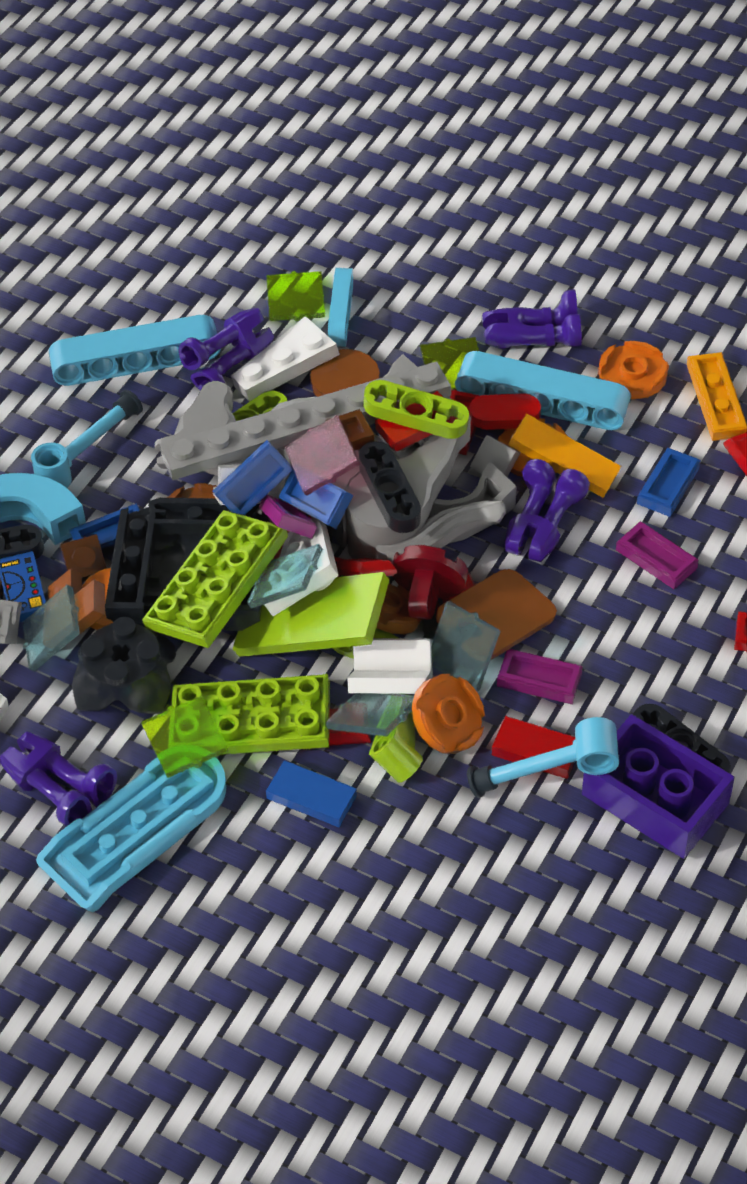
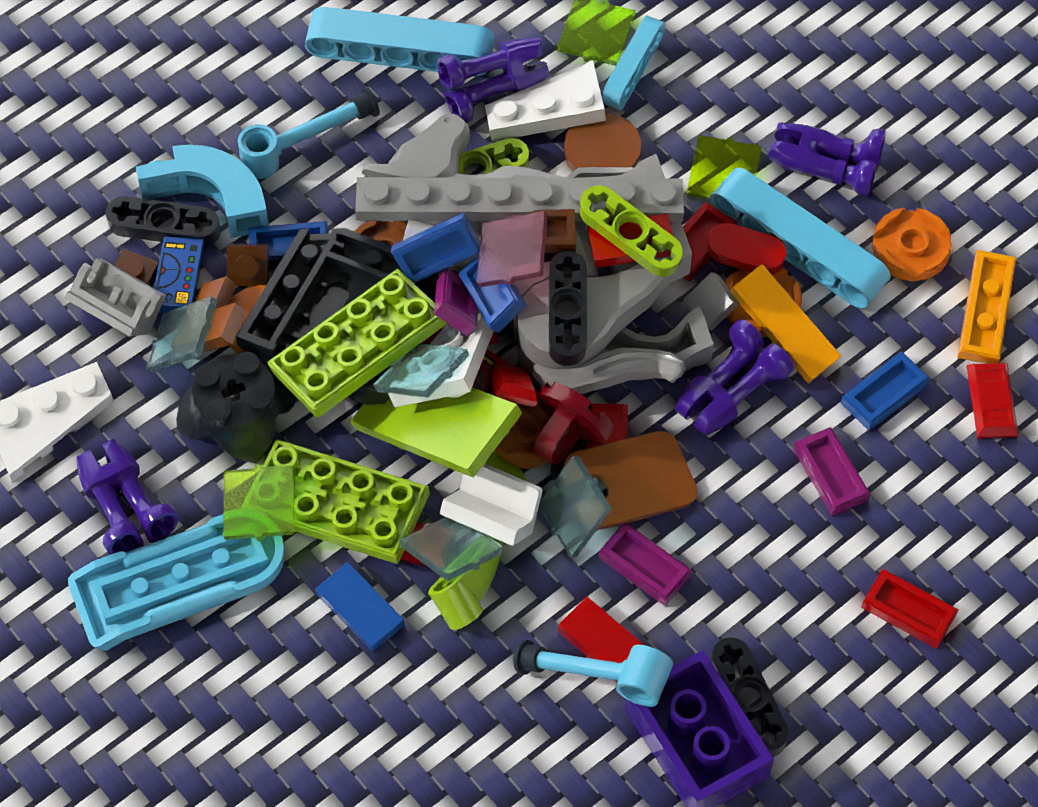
camera: 20 degrees right, 10 degrees up
orange tile [412,674,485,754] -> none

